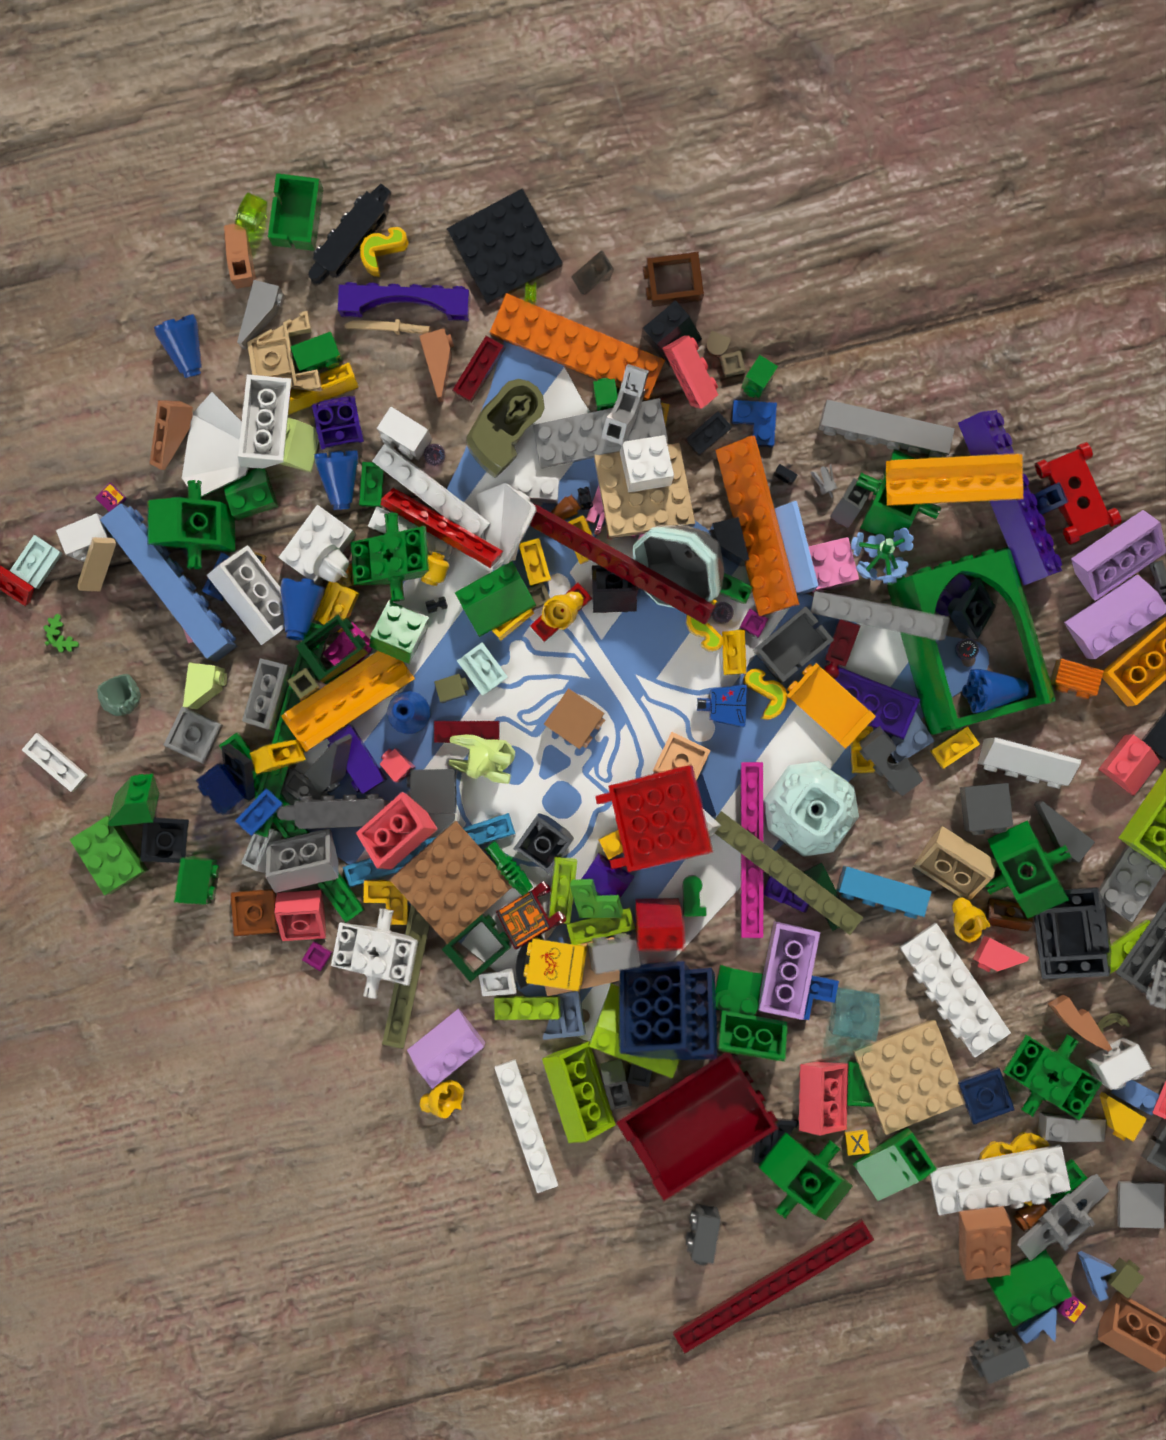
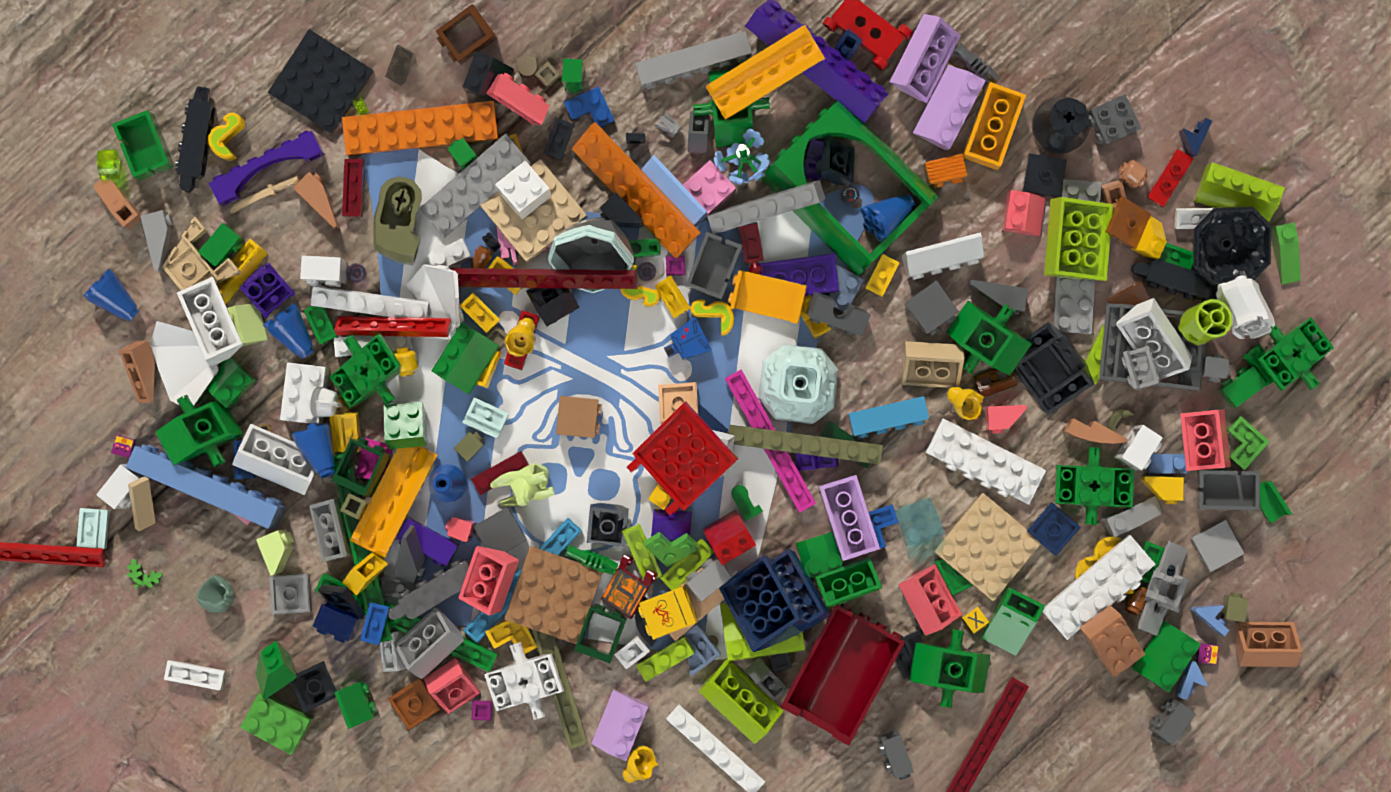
camera: 30 degrees left, 0 degrees up
black piece [425,596,448,614] -> none
light grey arch [601,364,649,445] -> none

